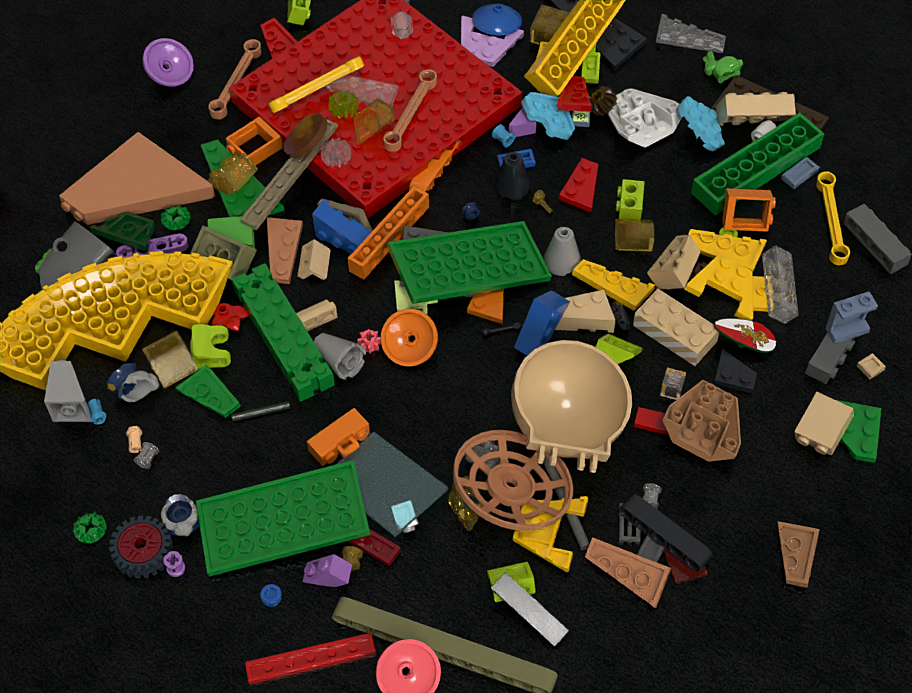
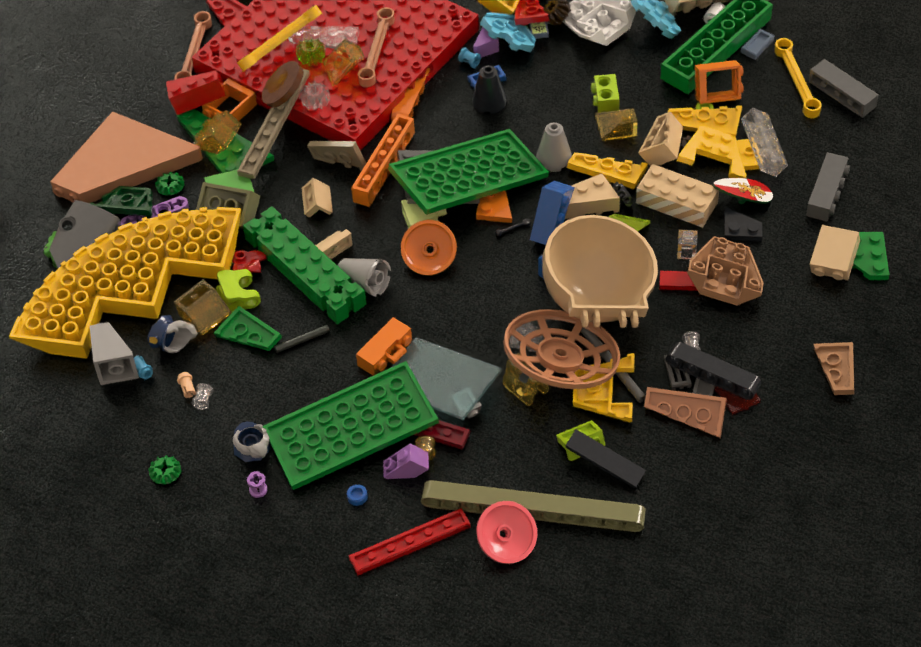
camera: 10 degrees left, 5 degrees down
wheel [109,515,173,578] -> none
medium lavender dish [143,38,193,87] -> none
nougat wing [267,218,303,284] -> none
blue wedge [312,199,371,254] -> none
coral gear [357,329,381,354] -> none
dark blue bush [462,203,480,220] -> none
clear yellow hand [533,190,552,213] -> none
red wing [559,158,598,212] -> none
sand blue panel [825,292,878,344] -> none
tan tile [857,353,886,379] -> none
none -> red wedge [166,71,226,115]

